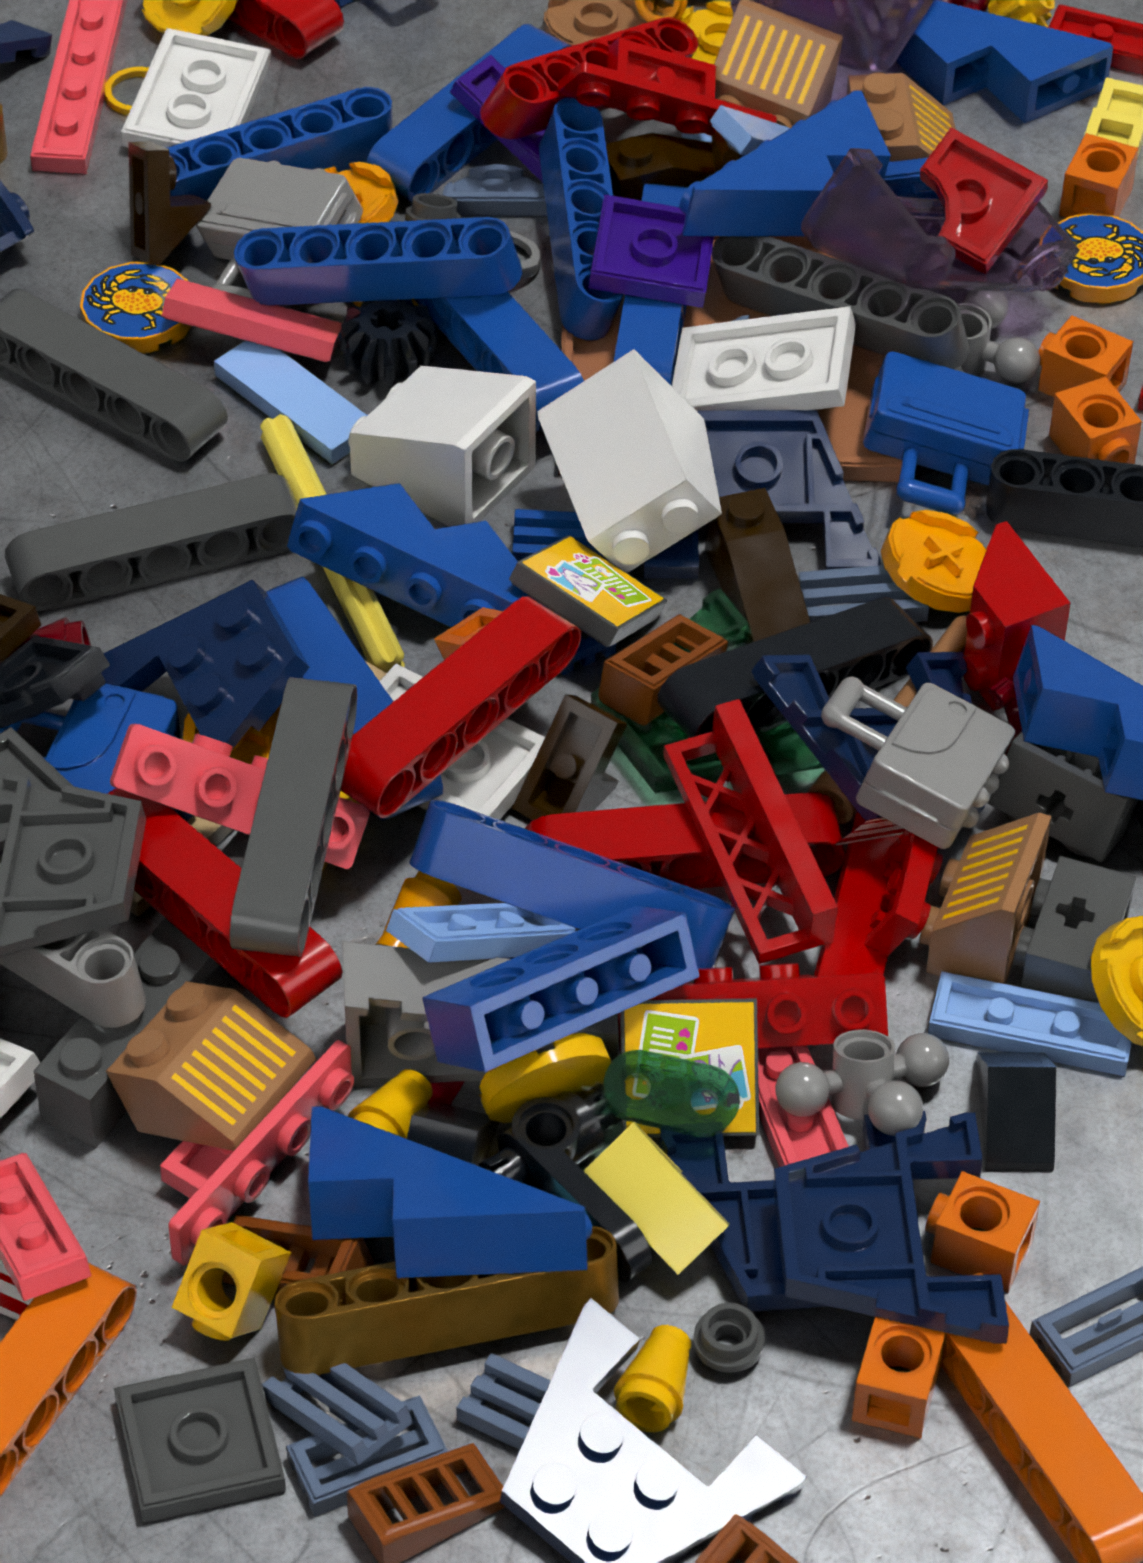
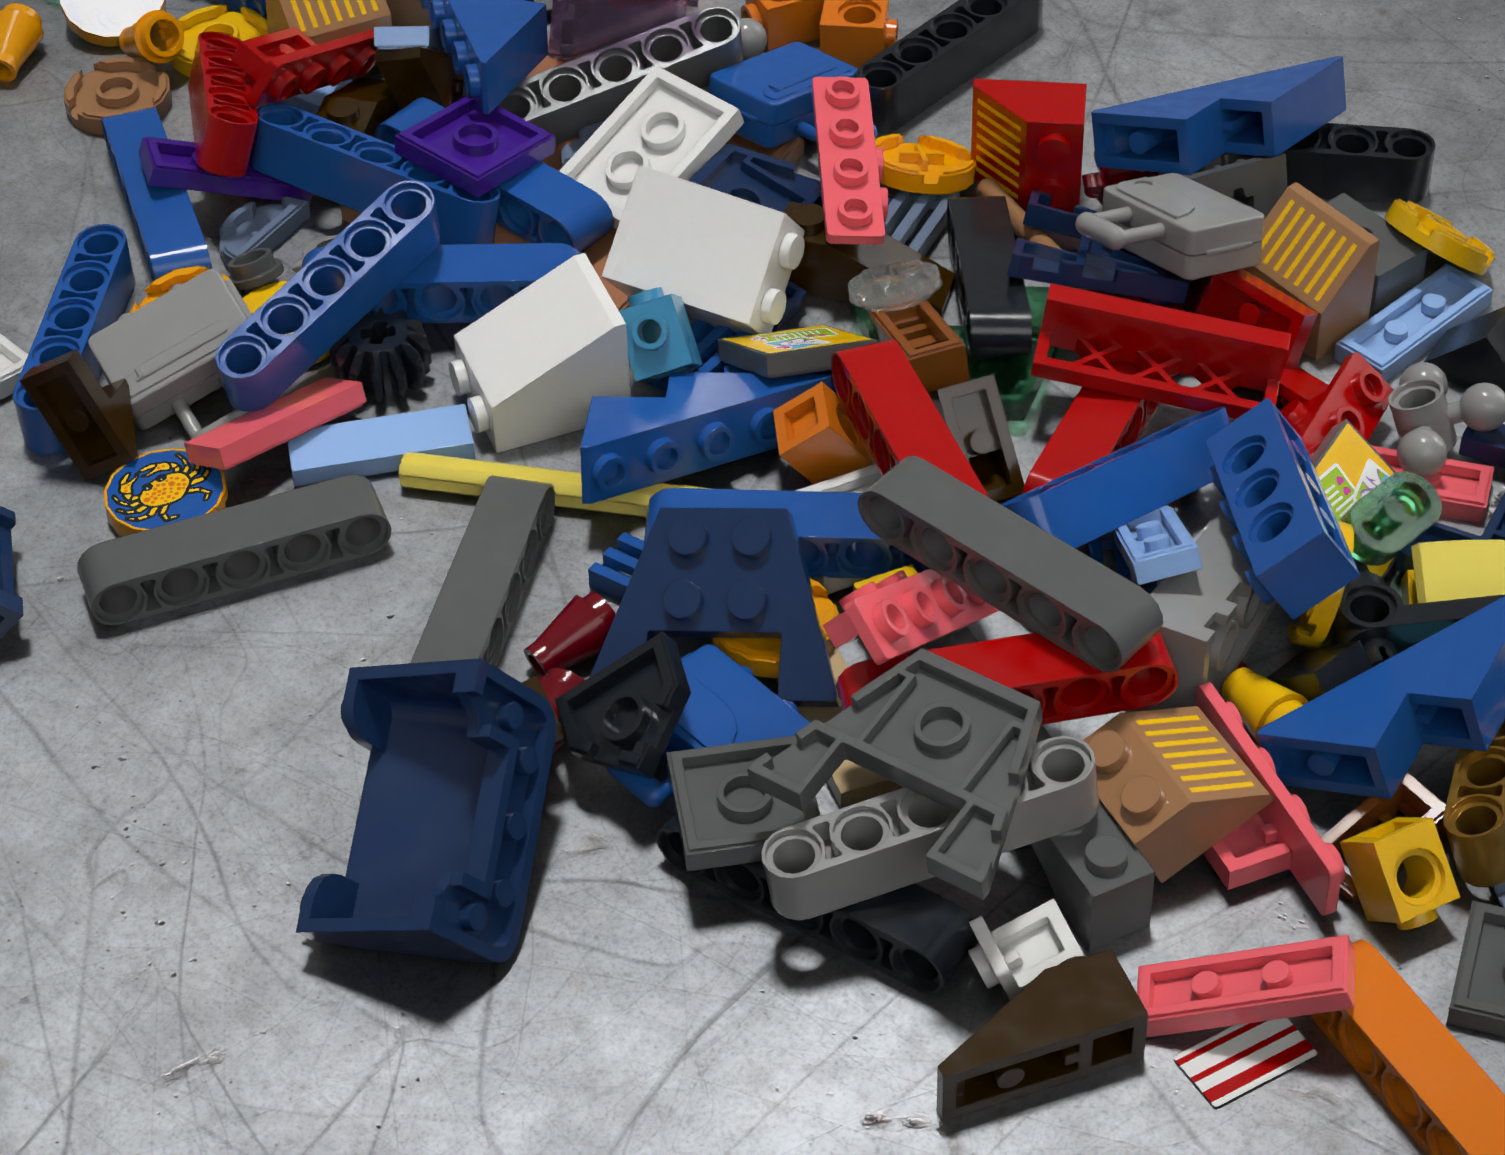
camera: 55 degrees left, 5 degrees down
none -> dark red cone [524,591,616,677]
none -> dark azure brick [619,287,703,383]
none -> coral bracket [811,76,888,245]
none -> clear gear [848,259,942,312]

